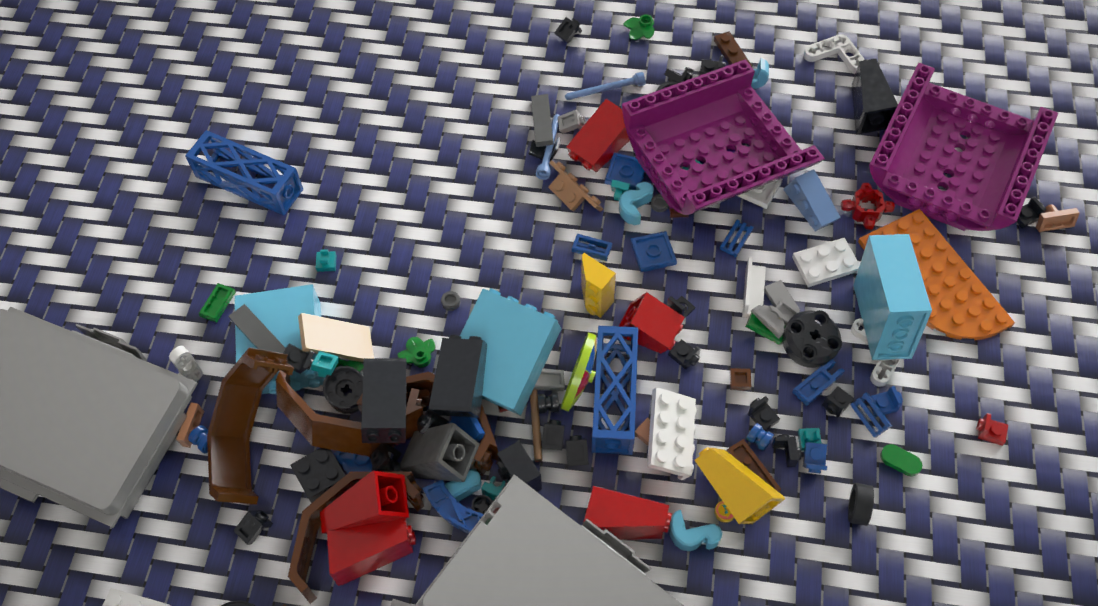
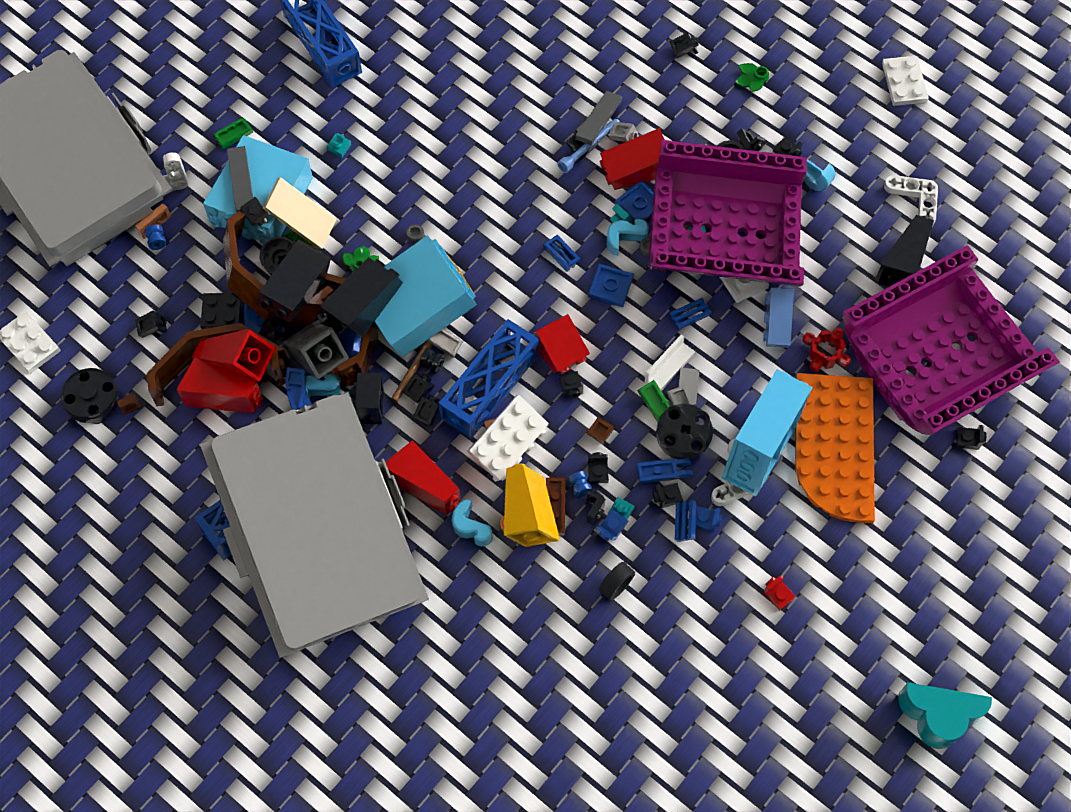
camera: 30 degrees right, 5 degrees up
reddish brown panel [207,348,294,505] -> none
teal tile [311,351,339,378] -> none
medium nougat bracket [548,160,603,211] -> none
lime dish [560,332,596,411] -> none
medium blue piece [565,72,646,100] -> none
yellow slope [581,253,616,318] -> none
black bracket [667,296,695,317] -> none
reddish brown plate [714,31,752,67] -> none
light grey tile [751,305,785,339] -> none
white plate [792,238,860,287] -> none
green tile [880,444,923,477] -> none
nougat tile [1036,204,1080,232] -> none

